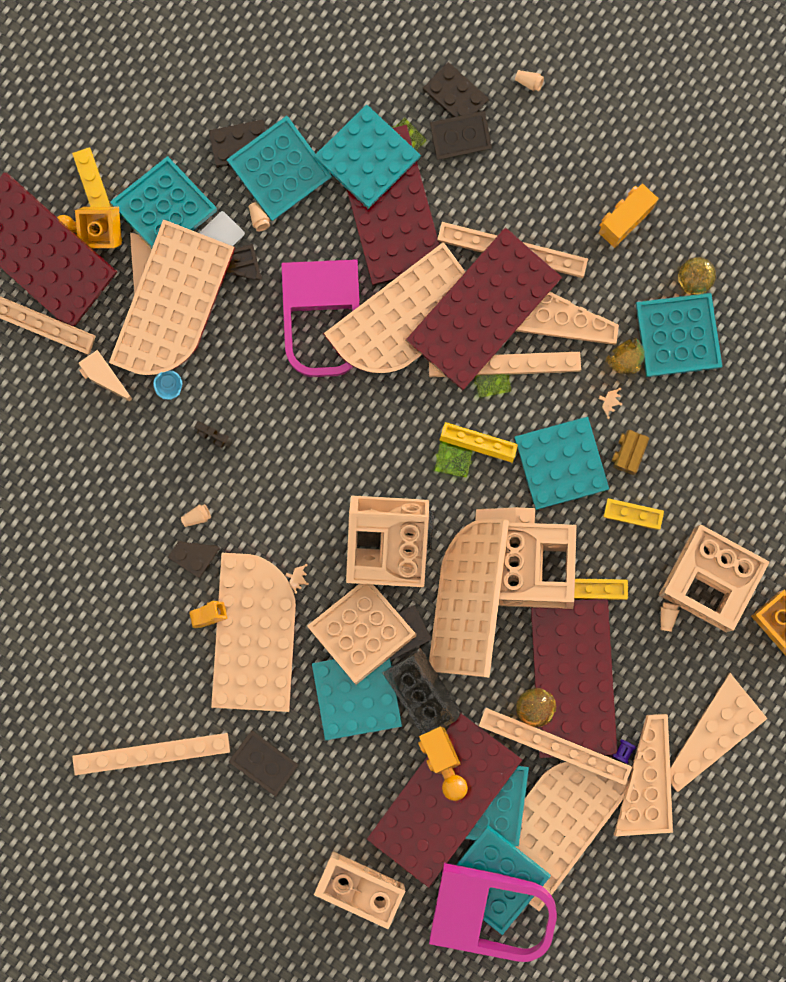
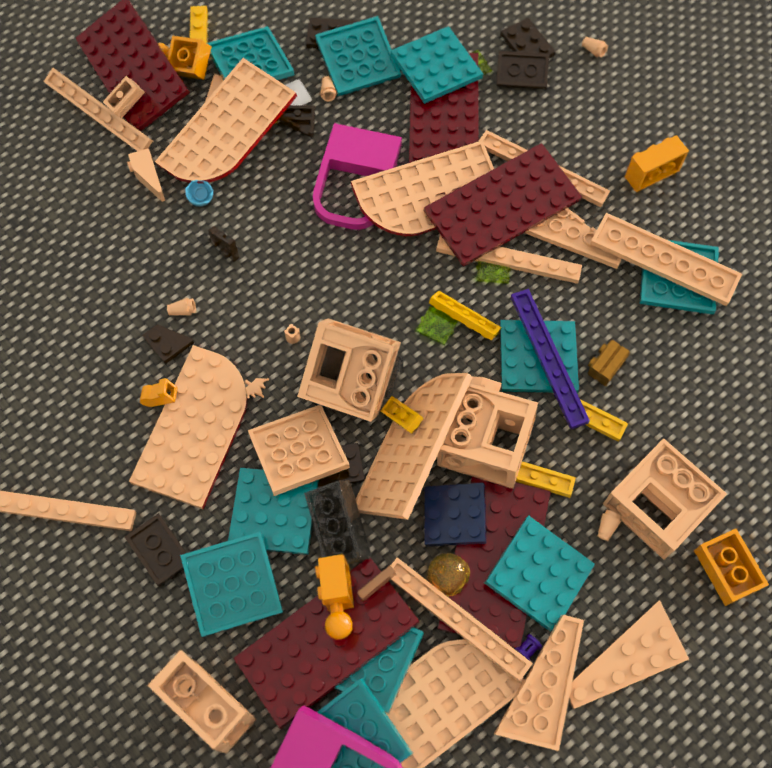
camera: 20 degrees right, 15 degrees down
light nougat piece [599,388,622,419] -> none
clear yellow cylinder [606,338,645,374] -> none
clear yellow cylinder [677,257,716,295] -> none
none -> light nougat brick [103,76,145,118]
none -> teal plate [180,531,283,637]
none -> light nougat hose [284,324,300,344]
none -> medium nougat tile [358,566,396,602]
none -> yellow plate [380,396,424,434]
none -> dark blue plate [424,483,486,547]
none -> teal plate [484,516,595,632]
none -> dark purple plate [511,289,590,430]
none -> light nougat plate [590,213,742,306]

